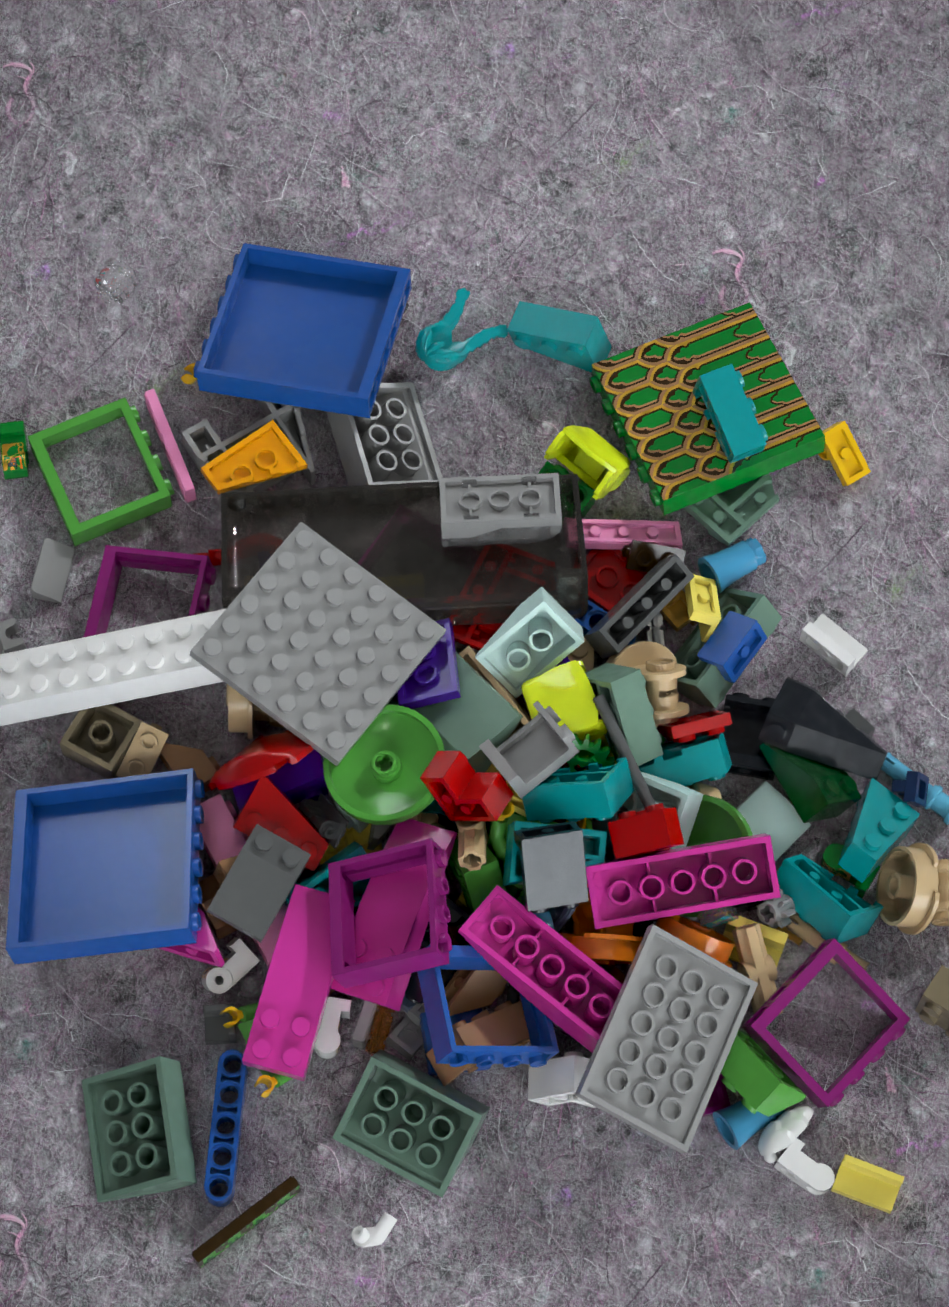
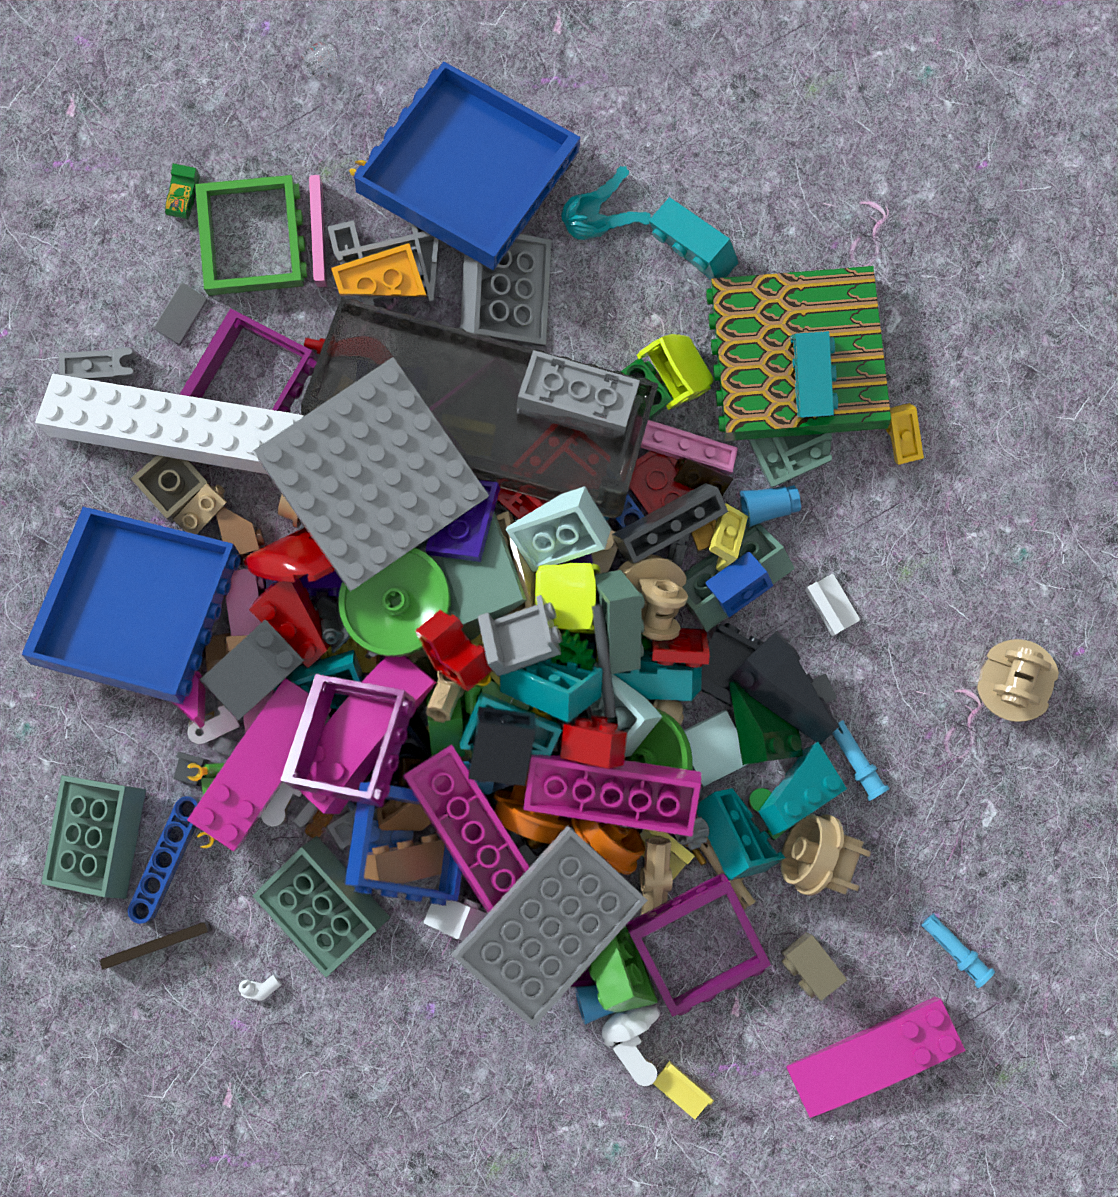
camera: 20 degrees right, 15 degrees up
dark blue tile [891,771,929,807] -> none

